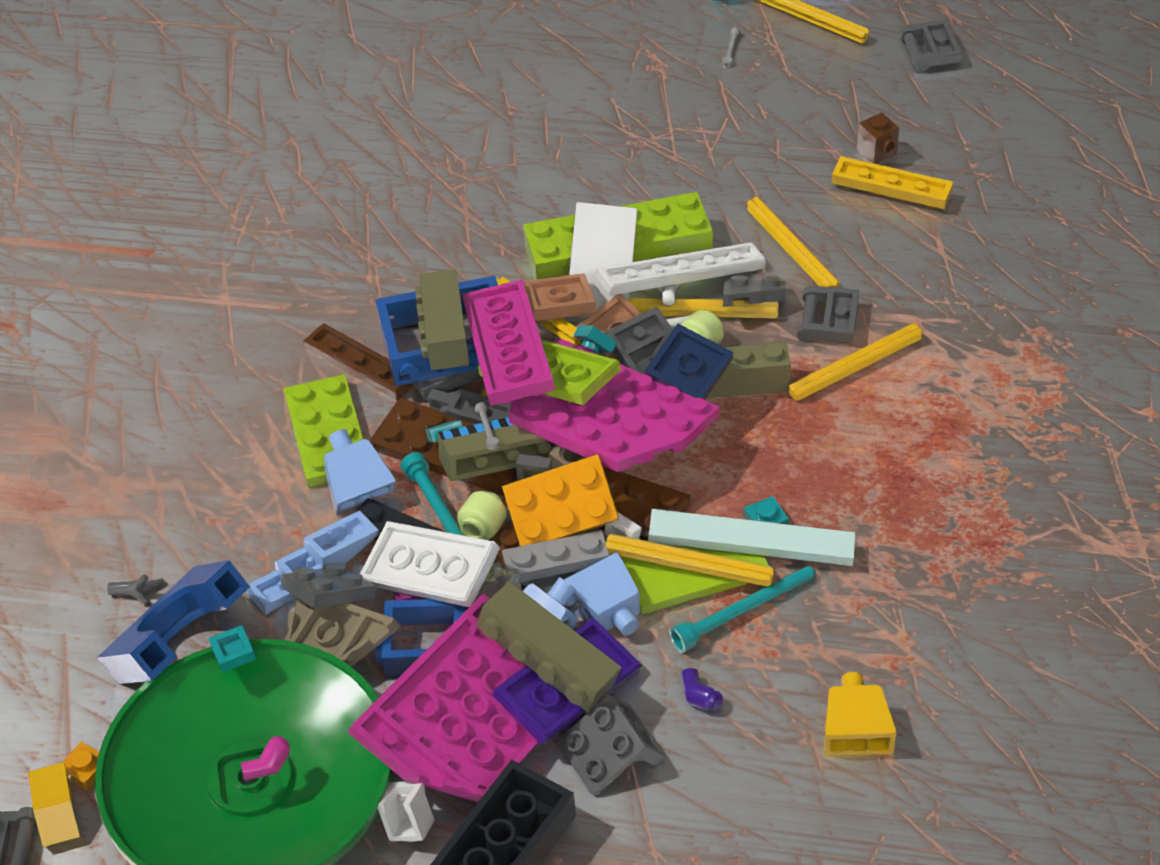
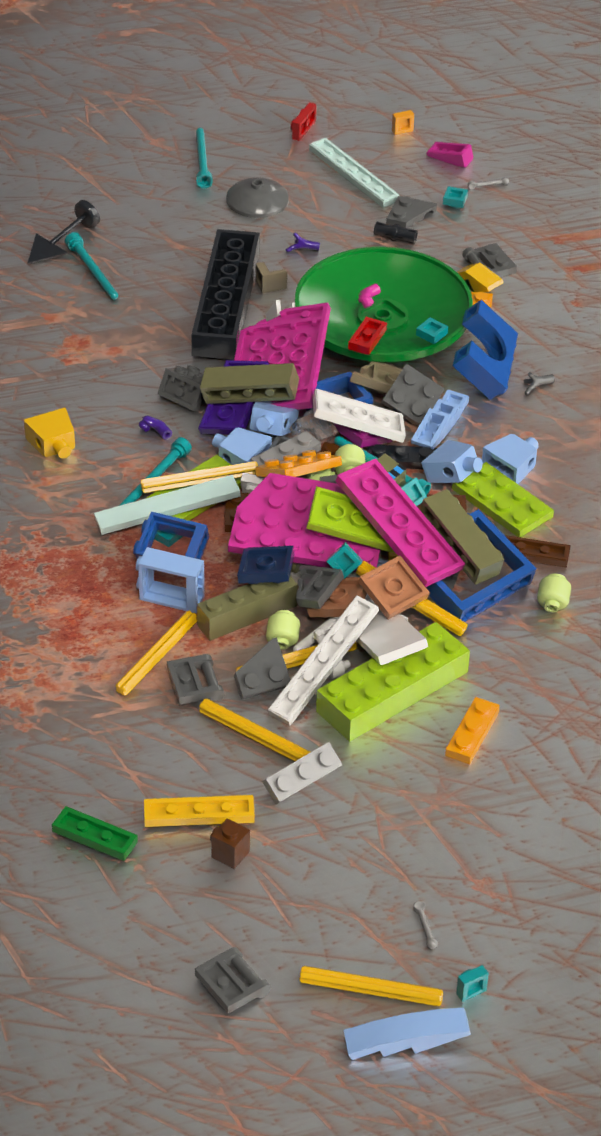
camera: 150 degrees right, 5 degrees down
none -> green plate [52,806,138,861]
none -> blue window [133,511,209,560]
none -> light blue window [136,547,205,613]
none -> plate [262,742,343,804]
none -> red plate [348,317,387,355]
none -> light orange plate [445,697,500,765]
none -> light blue torso [482,434,538,484]
none -> yellowish green head [537,573,571,612]

